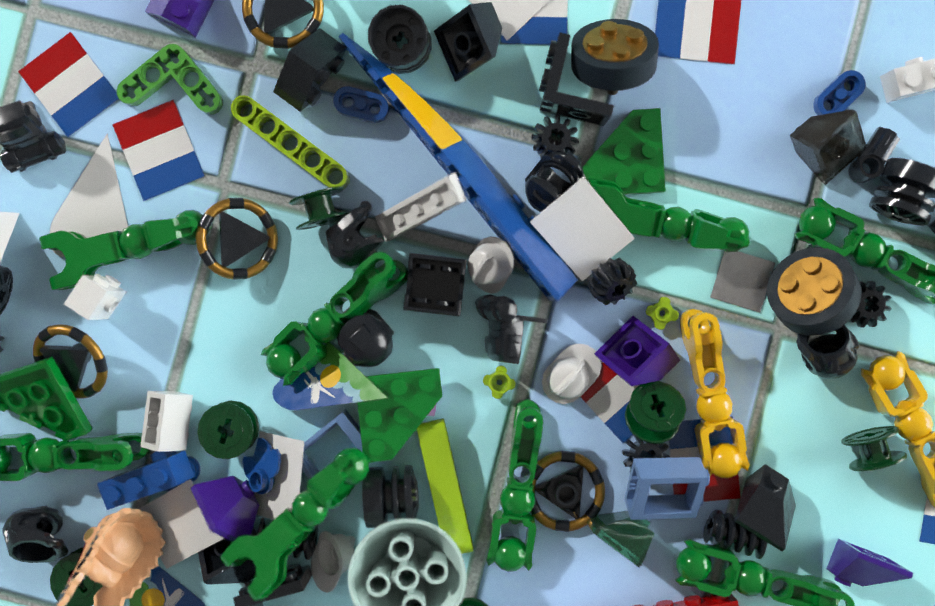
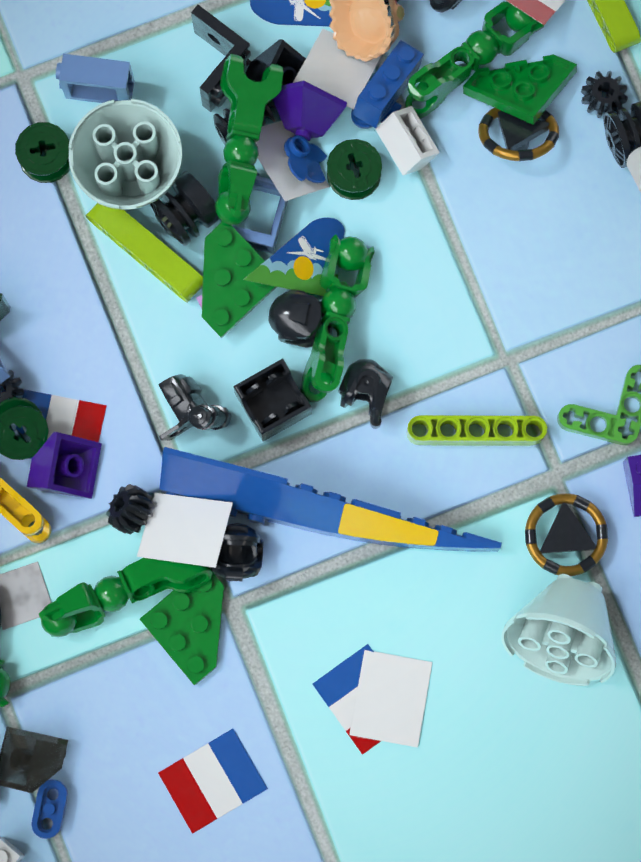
camera: 140 degrees right, 10 degrees down
green piece [39,210,212,290] -> none
white sticker [50,133,128,257] -> none
white brick [64,274,127,320] -> none
sticker [112,100,205,201] -> none
piece [196,198,278,280] -> none
black brick [273,28,347,112] -> none
dark green piece [288,187,350,230] -> none
white piece [311,531,356,593] -> none
blue plate [333,86,389,123] -> none
black wheel [368,5,432,74] -> none
white tile [375,173,467,242] -> none
black slope [434,2,502,82] -> none
white piece [468,236,515,294] -> none
lime plate [483,366,516,399] -> none
green piece [486,399,544,572] -> none
black gear [531,115,579,159] -> none
black piece [531,451,605,532] -> none
black bracket [539,32,614,127] -> none
white piece [542,343,601,404] -> none
black wheel [571,19,659,95] -> none
lime plate [645,297,679,330] -> none

